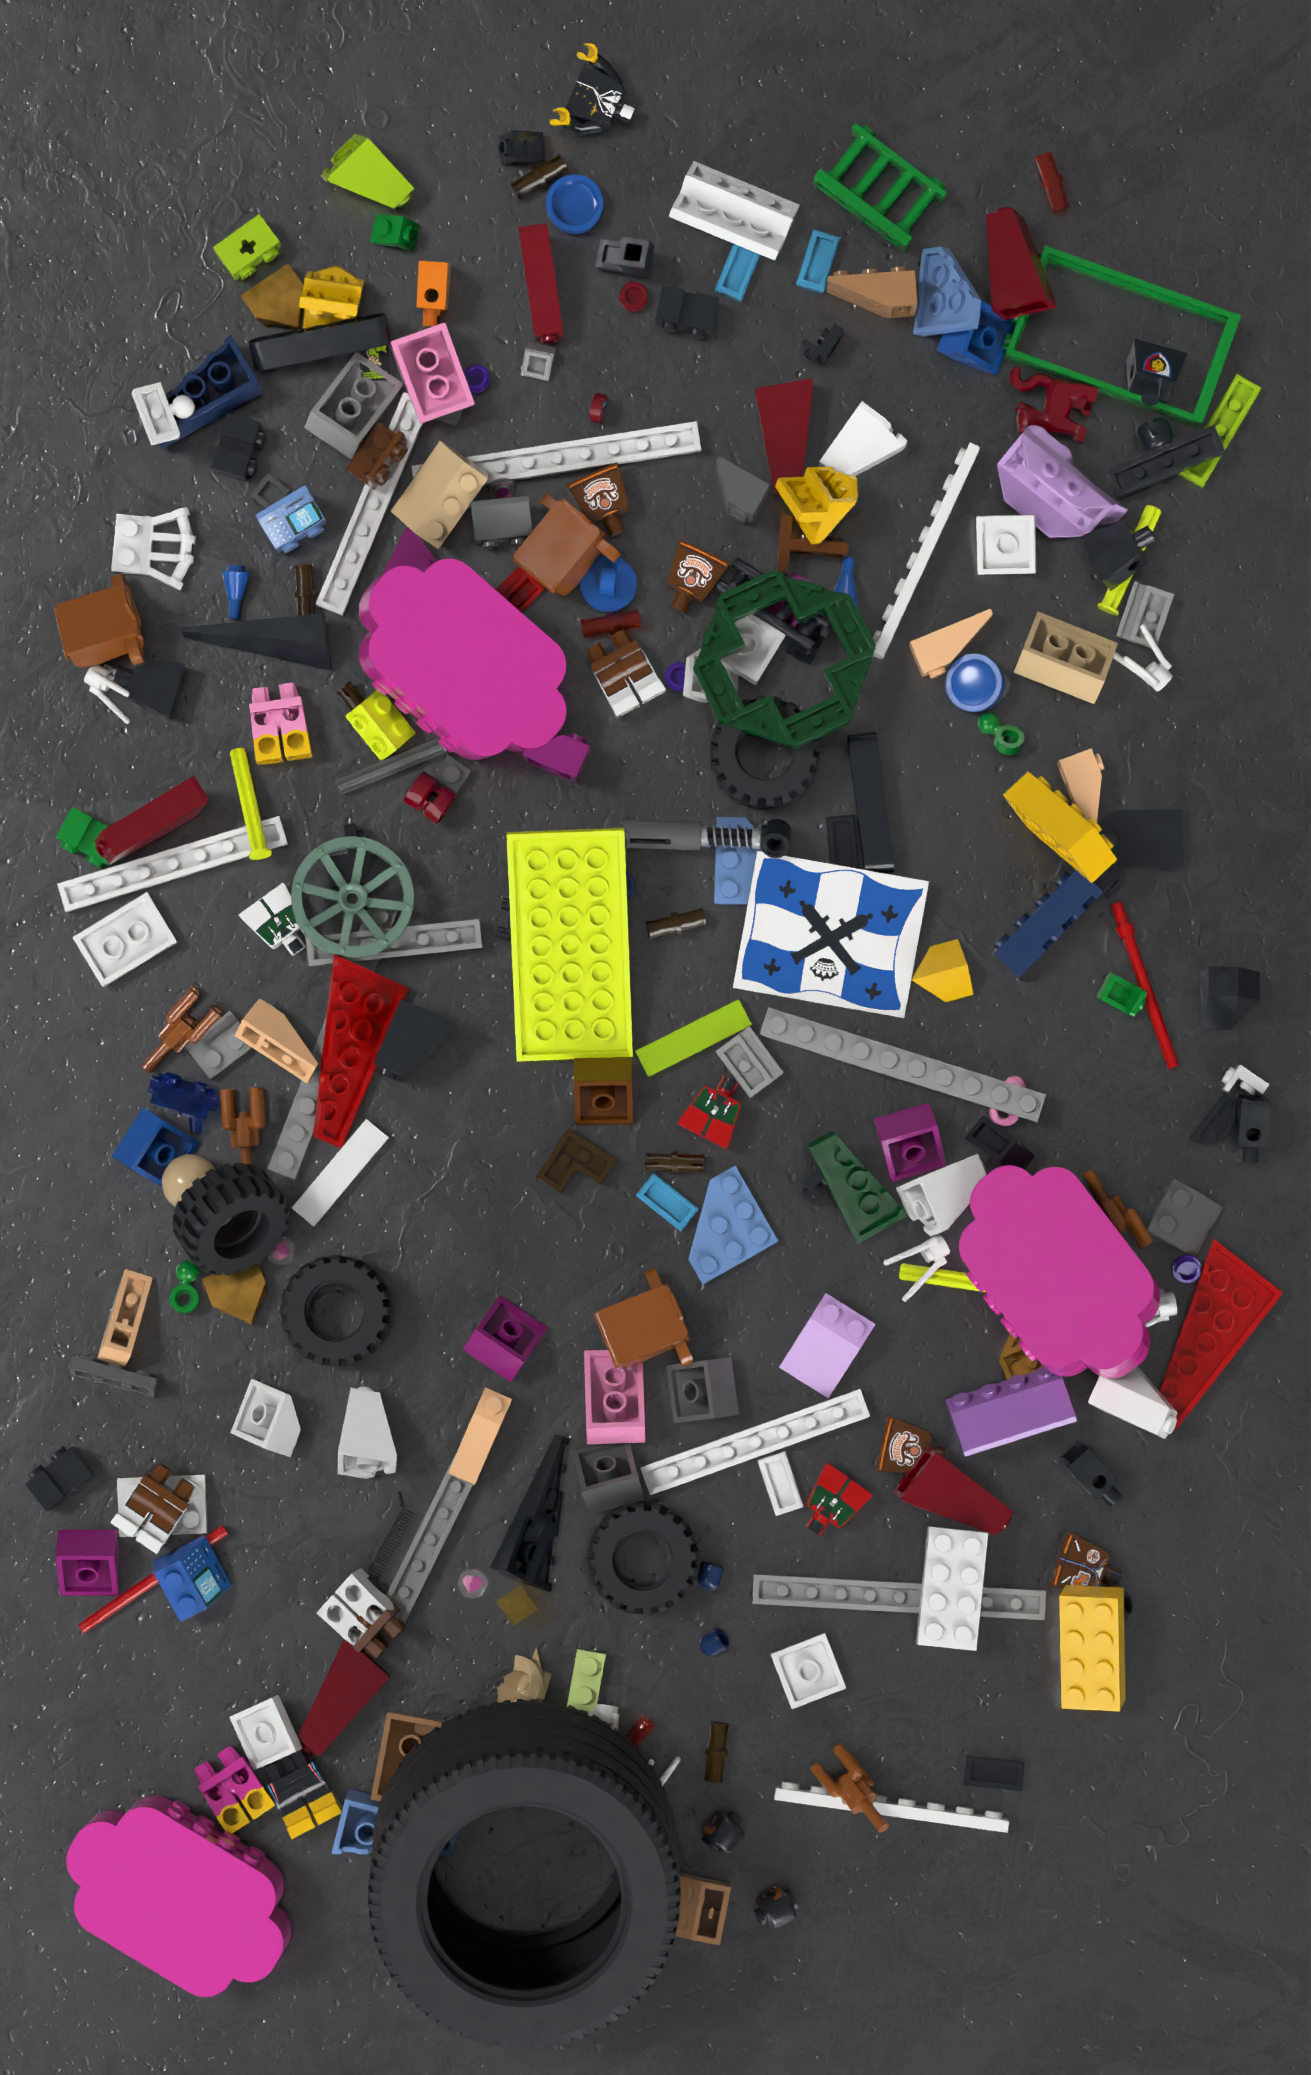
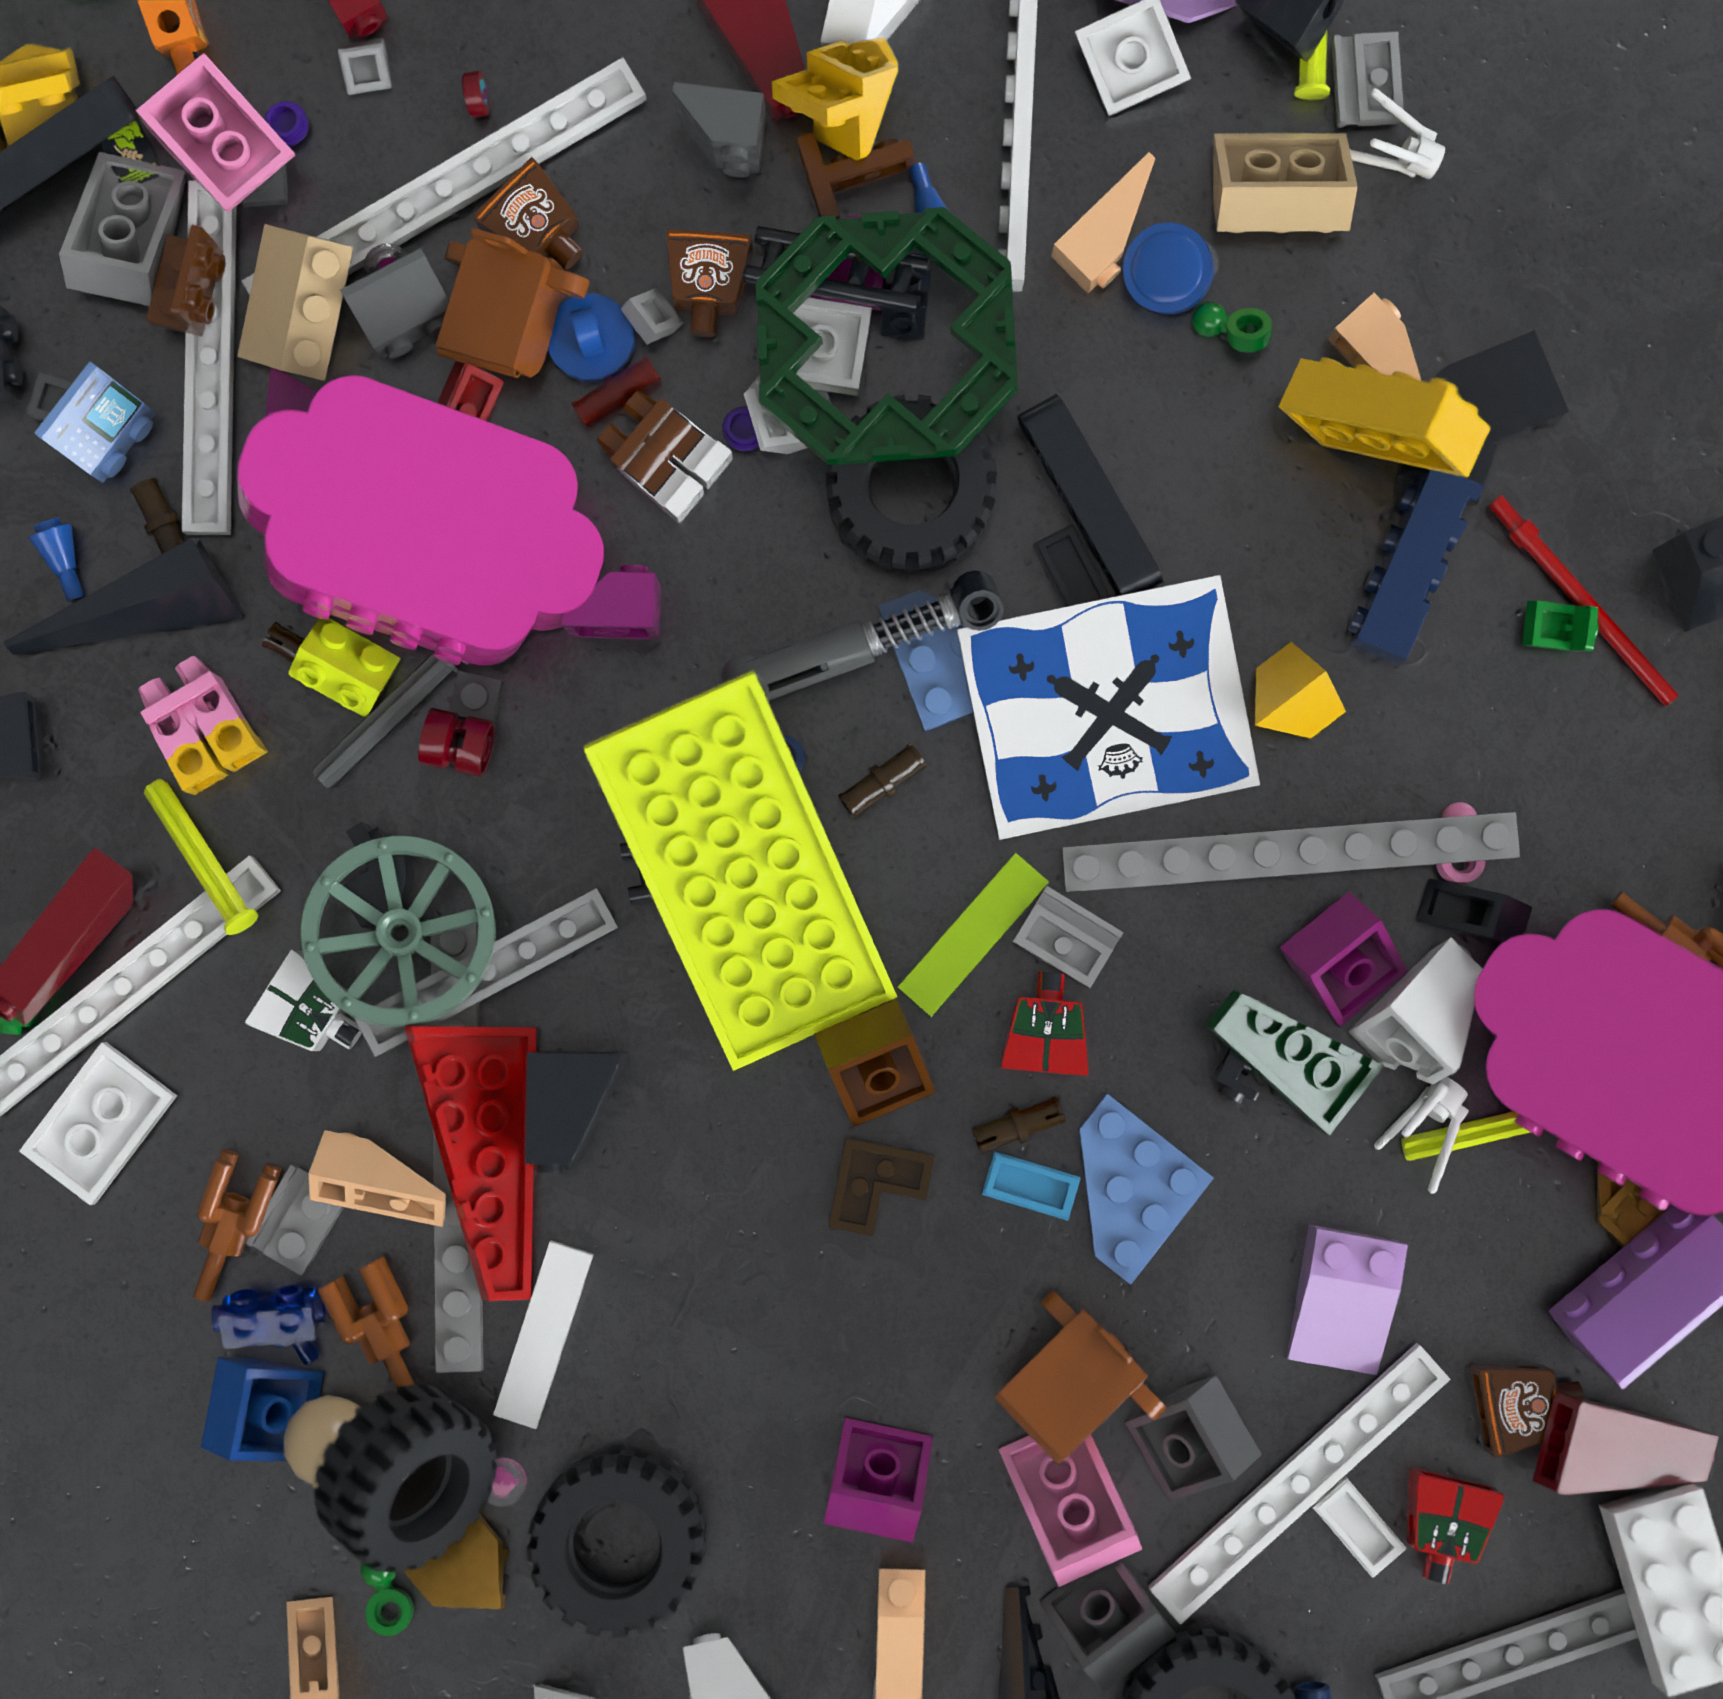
camera: 25 degrees left, 0 degrees up
none -> light grey plate [621,287,683,344]

